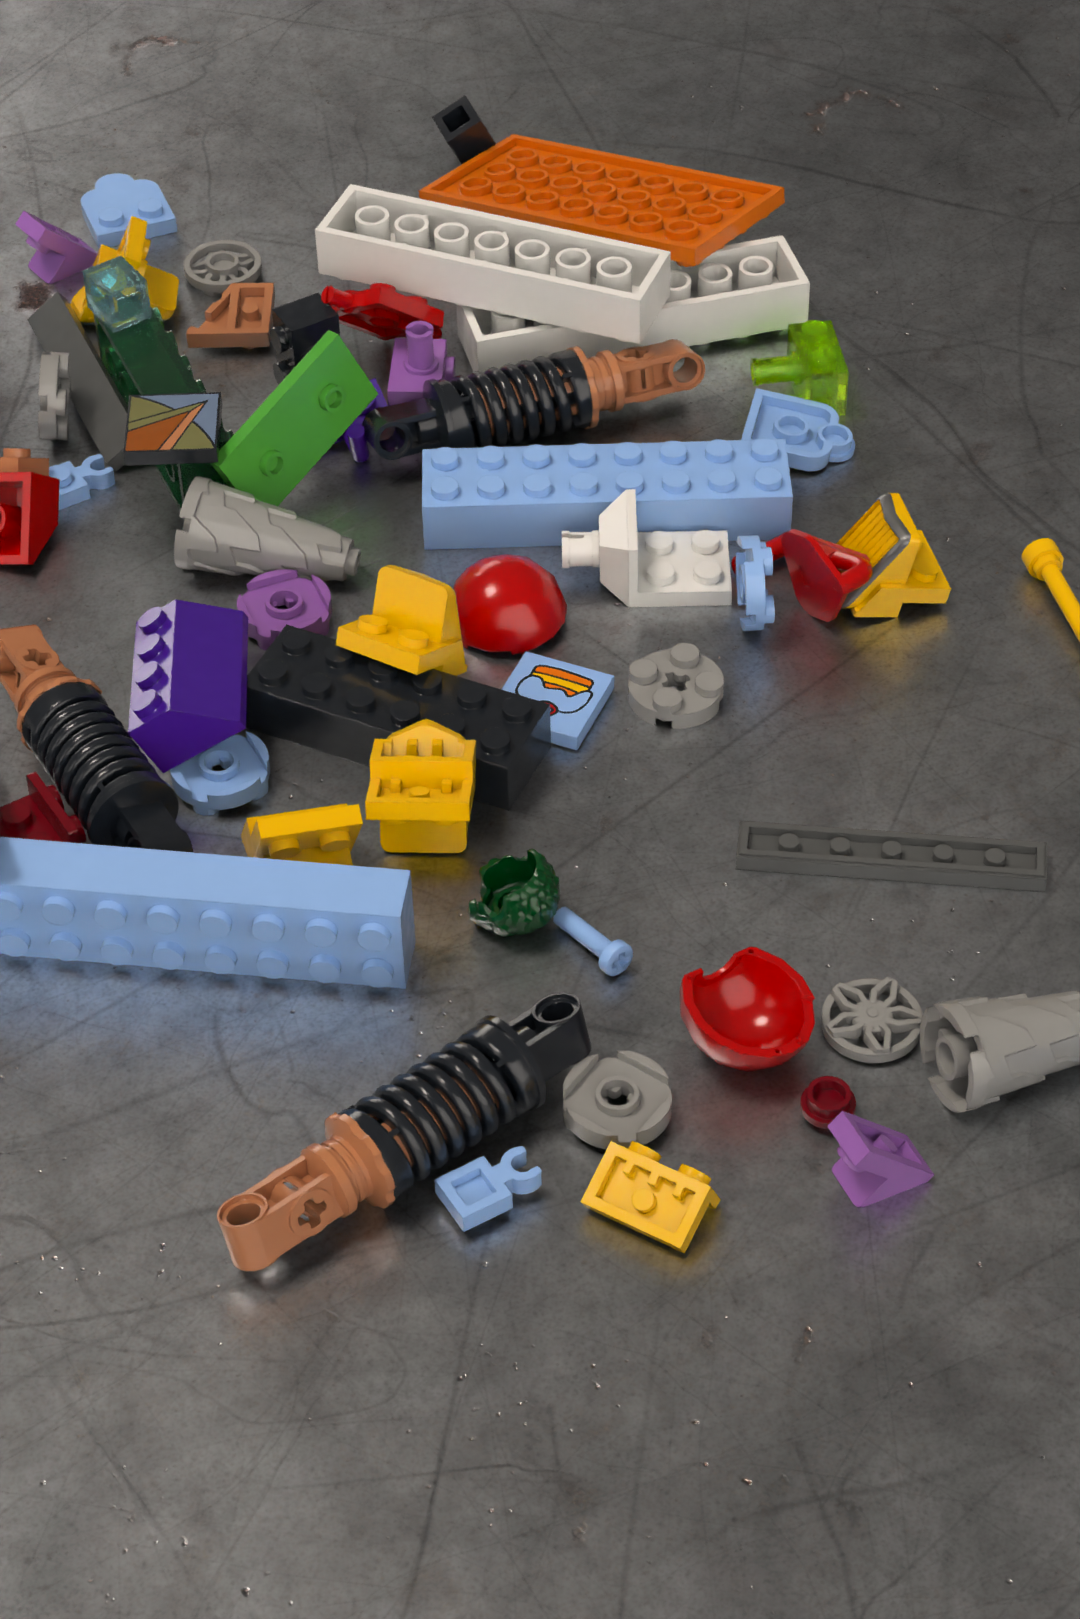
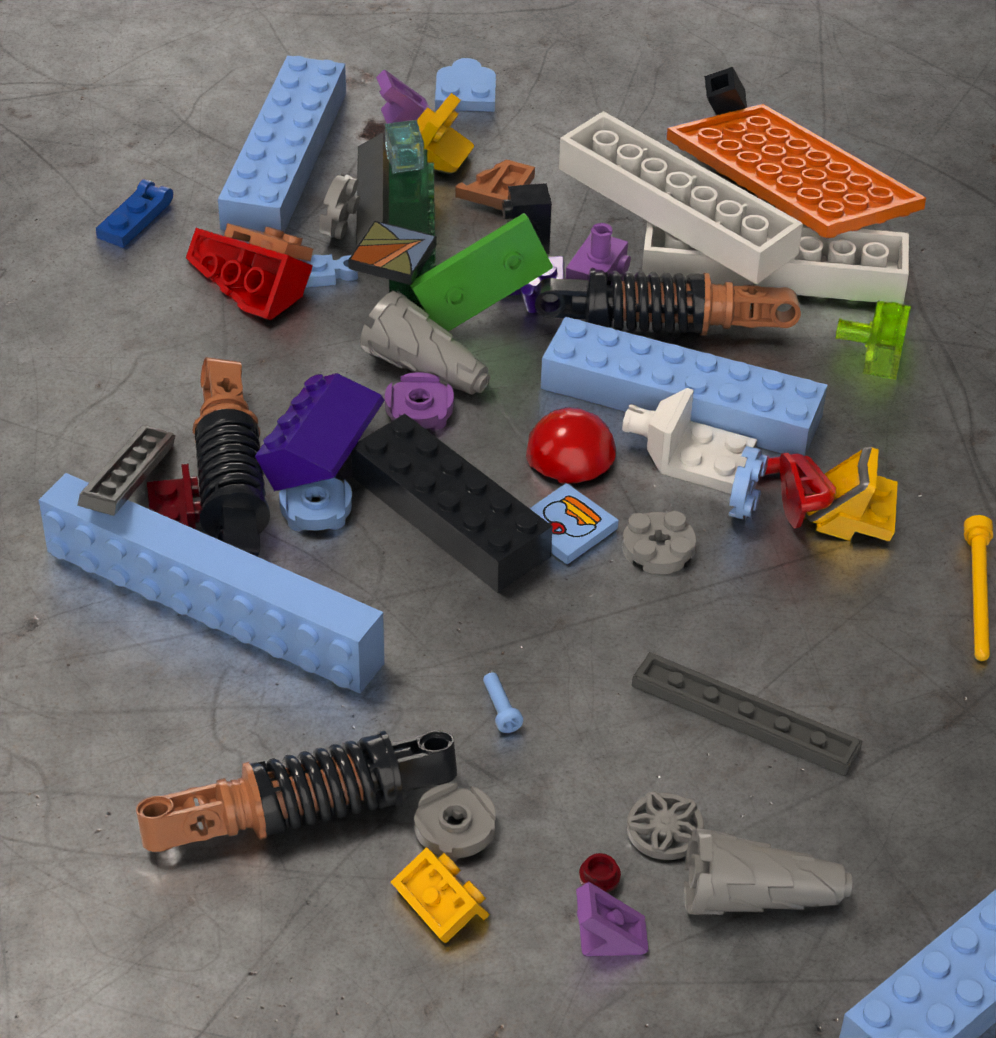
camera: 20 degrees right, 0 degrees up
light grey wheel [184,240,262,296] -> none
yellow piece [241,803,363,865] -> none
red plate [321,283,444,341] -> none
yellow piece [336,565,467,676] -> none
yellow piece [365,719,476,853] -> none
light blue plate [435,1146,542,1232] -> none
dark green hair [468,848,560,937] -> none
red cylinder [679,947,815,1071] -> none
light blue plate [741,388,855,471] -> none

